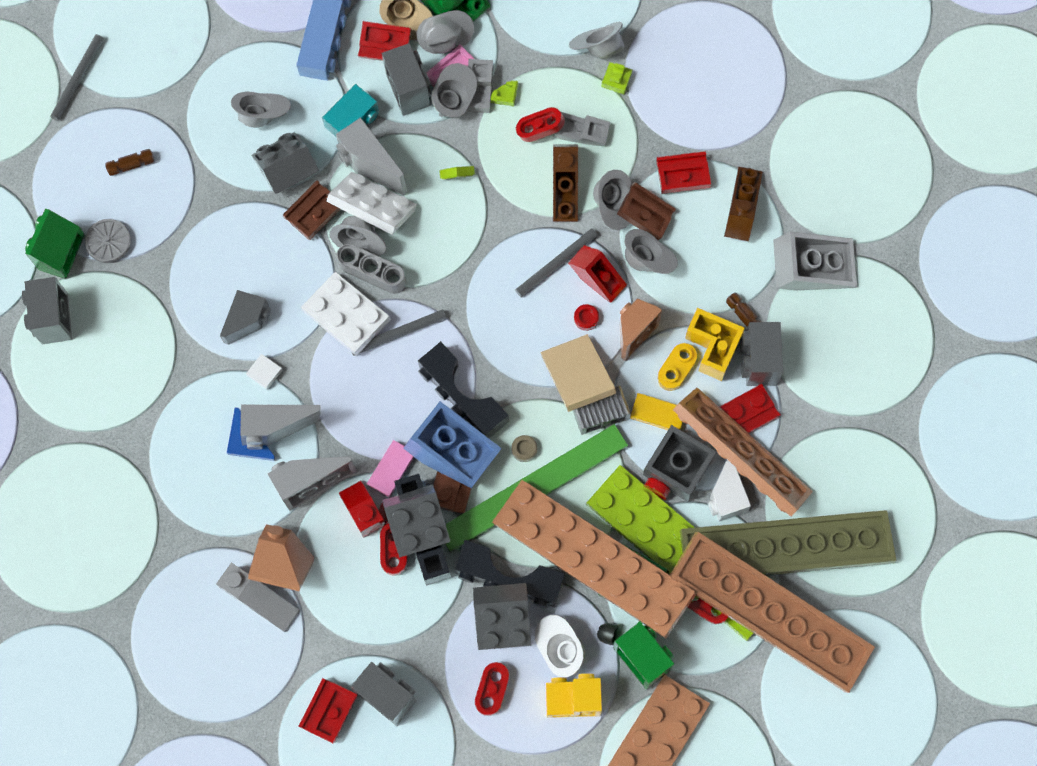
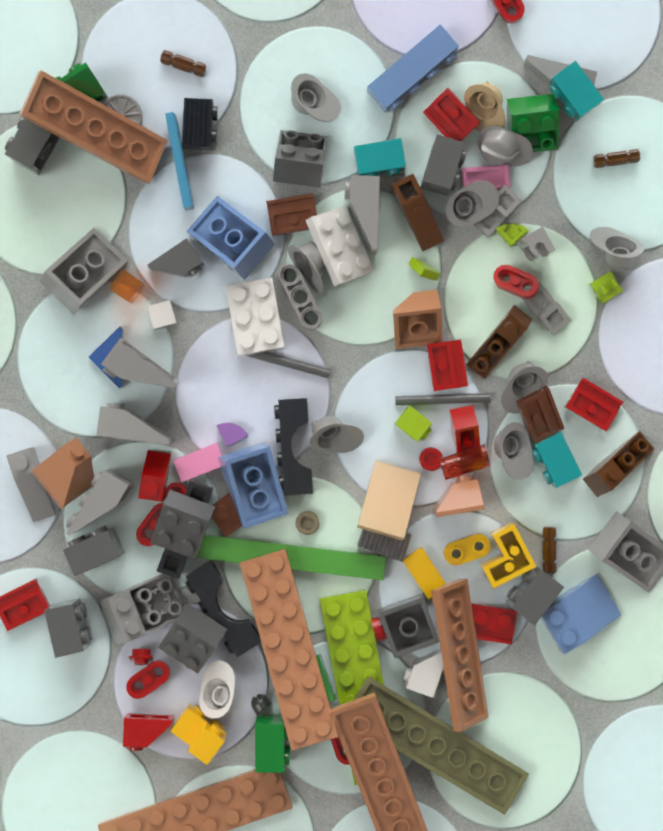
camera: 35 degrees right, 15 degrees up
none -> nougat plate [19,70,168,184]
none -> light grey slope [39,228,128,315]
none -> dark grey brick [63,525,125,577]
none -> light grey slope [66,469,134,536]
none -> light grey slope [99,574,185,645]
none -> clear orange brick [109,269,145,304]
none -> red slope [123,713,174,751]
none -> red plate [129,649,154,665]
none -> dark azure tile [165,112,194,211]
none -> black brick [182,98,218,151]
none -> medium blue slope [186,196,275,280]
none -> medium lavender tile [216,423,249,446]
none -> light grey piece [310,416,364,453]
none -> reddish brown slope [390,174,444,252]
none -> nougat slope [393,290,442,349]
none -> lime brick [394,405,432,442]
none -> red plate [426,339,468,391]
none -> clear red plate [439,444,490,480]
none -> light grey hinge [515,227,556,261]
none -> teal brick [532,432,582,488]
none -> medium blue slope [541,574,621,654]

